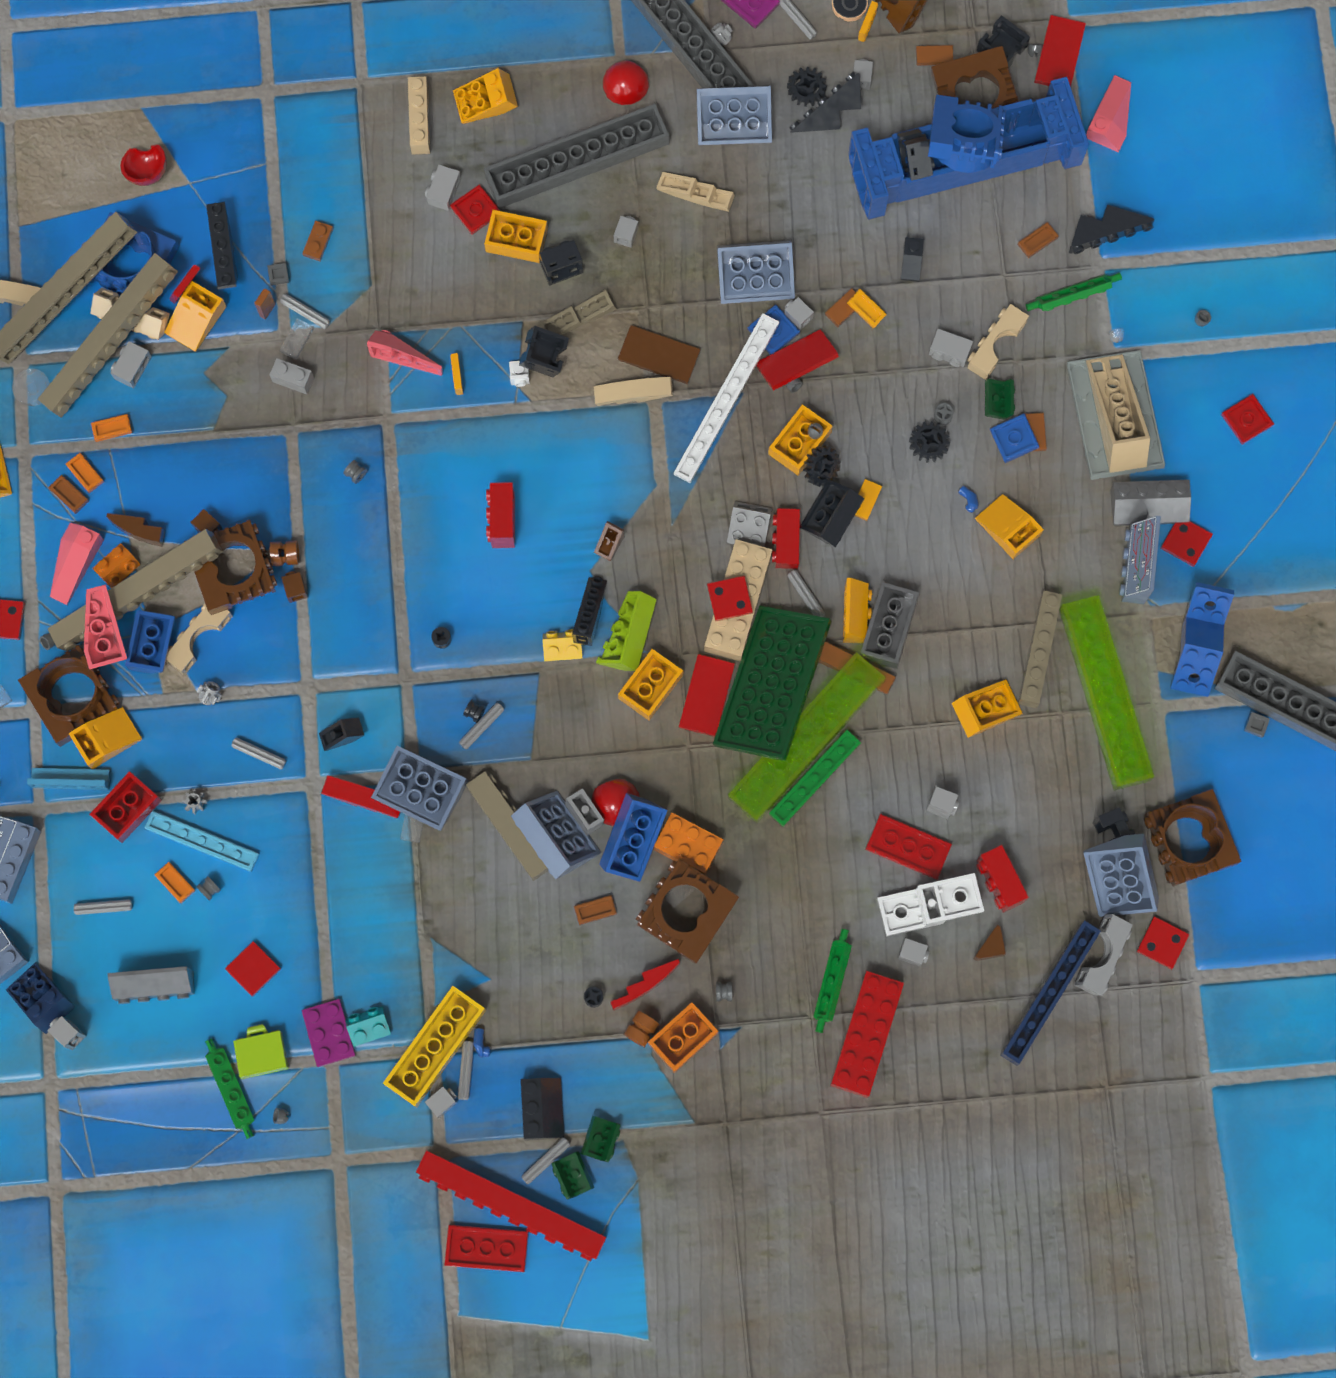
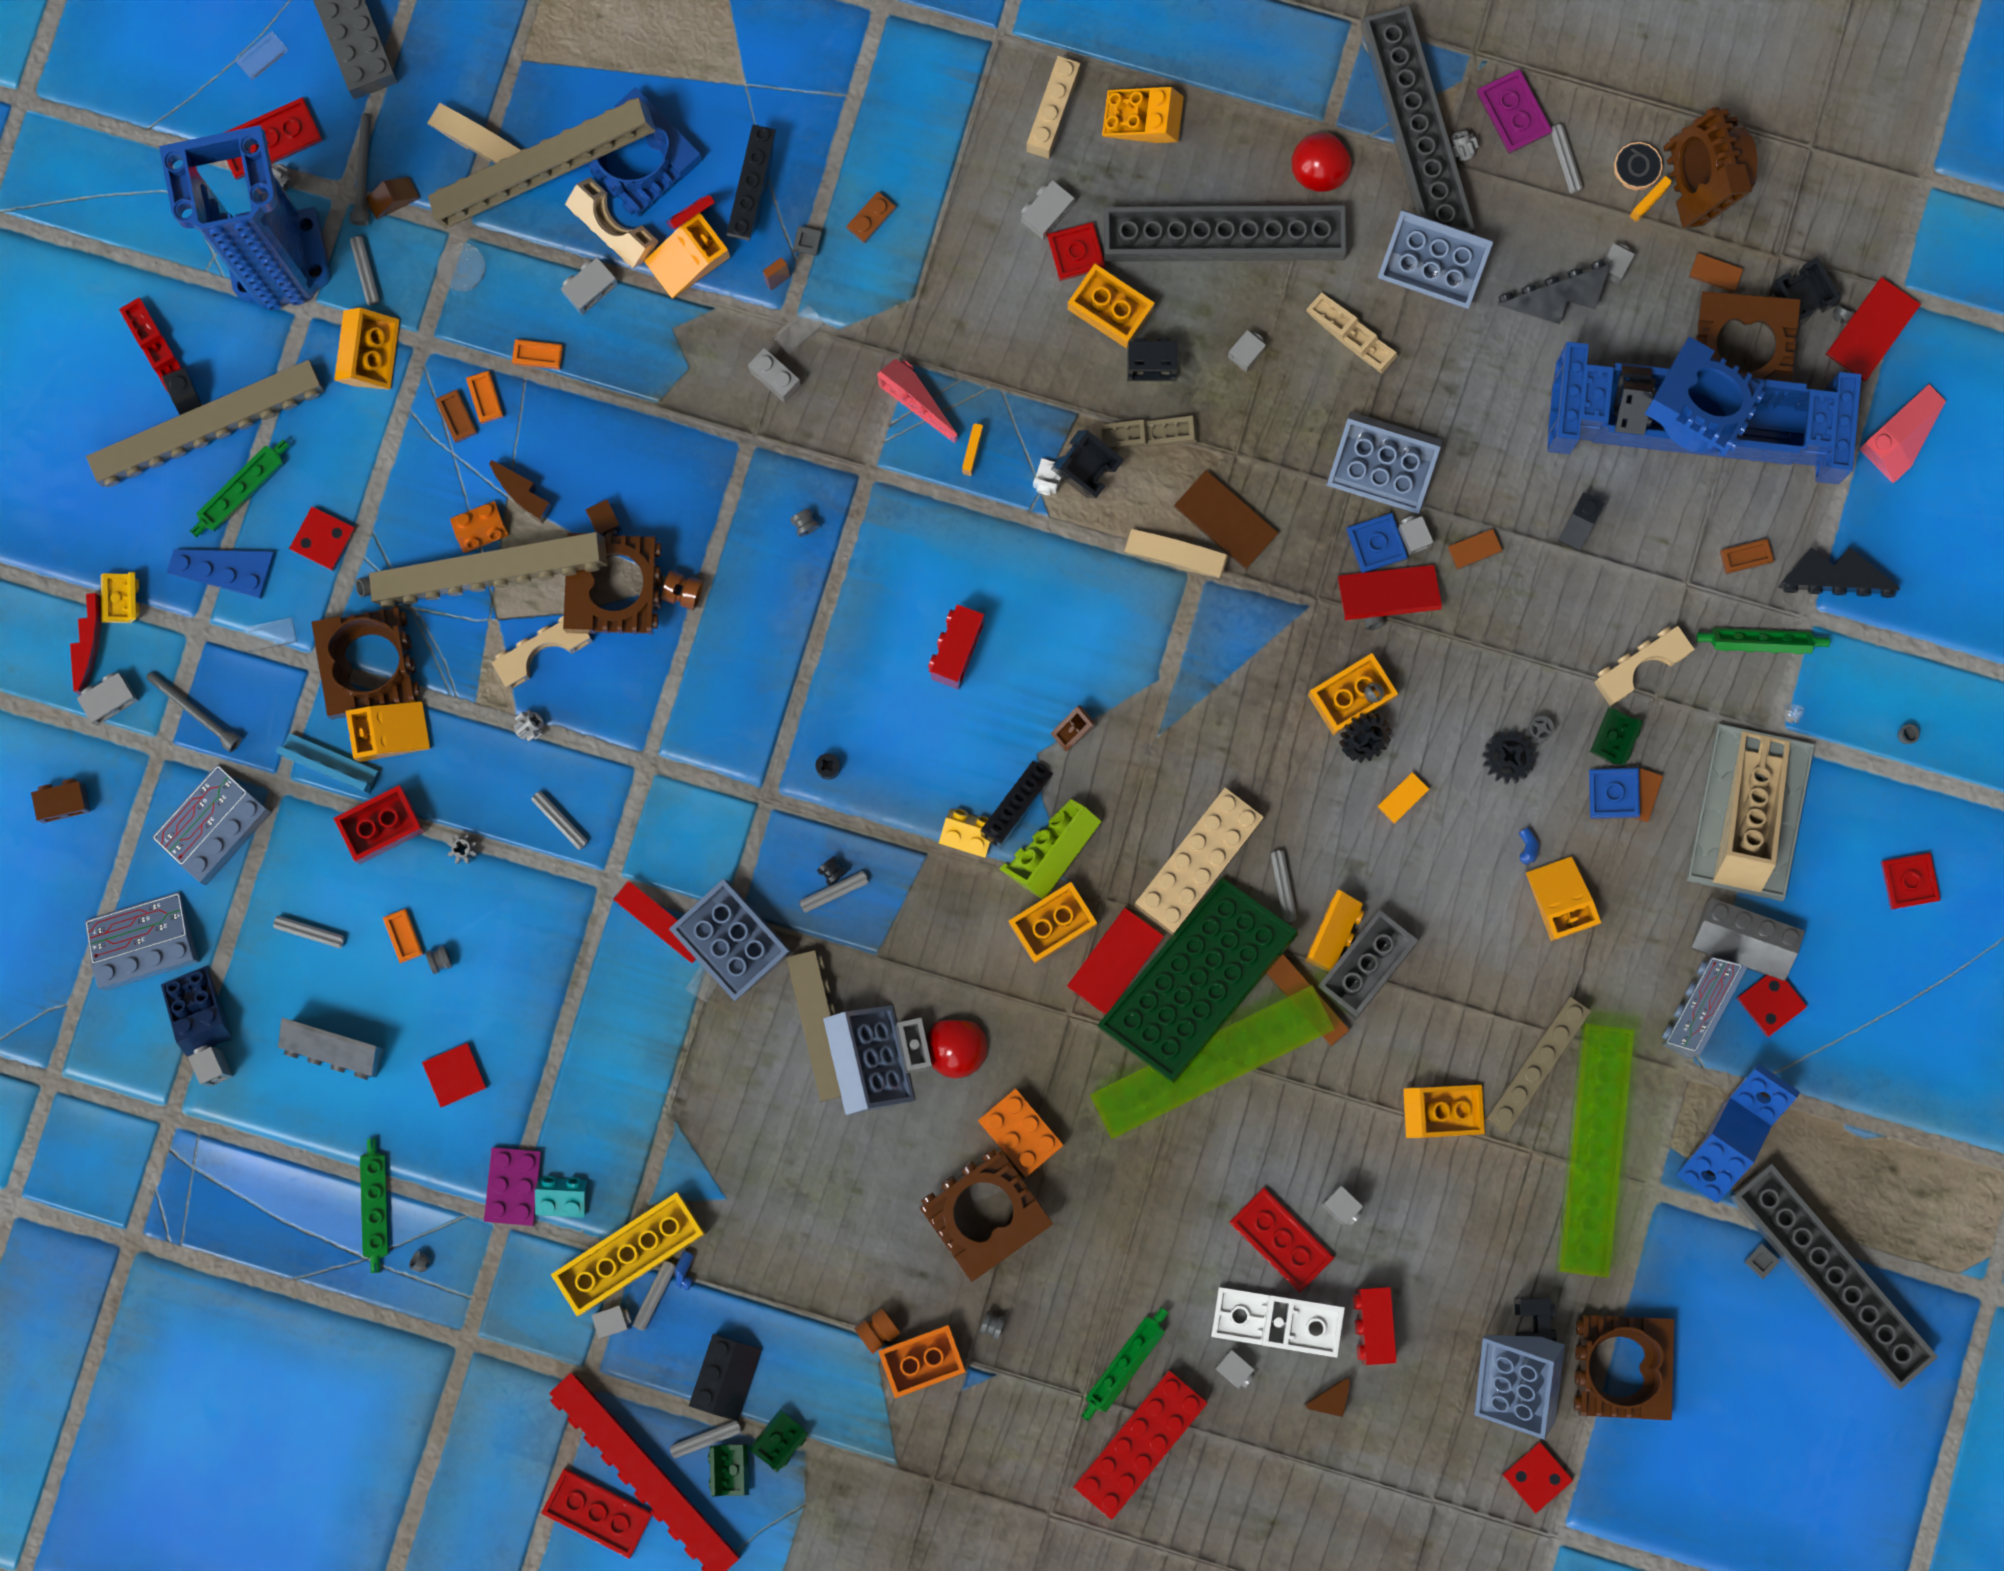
camera: 25 degrees right, 5 degrees up
dark tan brick [37,253,178,417] -> none
coral wedge [50,523,104,605] -> none
coral wedge [84,585,127,669] -> none
red cylinder [120,144,167,186] -> none
blue slope [125,610,175,673] -> none
medium azure tile [145,811,259,872] -> none
lime piece [233,1024,289,1079] -> none
light grey axle [280,294,330,329] -> none
reddish brown brick [281,571,308,603] -> none
black slope [319,717,364,751] -> none
dark orange tile [574,895,617,925] -> none
black wheel [584,987,604,1008] -> none
blue slope [599,793,668,882] -> none
red slope [610,959,680,1011] -> none
white plate [674,314,779,483] -> none
red tile [707,576,753,622] -> none
light grey bracket [727,501,772,547] -> none
green plate [769,730,861,827] -> none
red brick [772,508,800,569] -> none
black gear [787,67,827,107] -> none
black slope [800,479,865,547] -> none
light orange tile [847,289,887,328] -> none
light grey brick [929,329,973,367] -> none
dark blue brick [1000,920,1101,1066] -> none
light grey arch [1074,914,1133,996] -> none

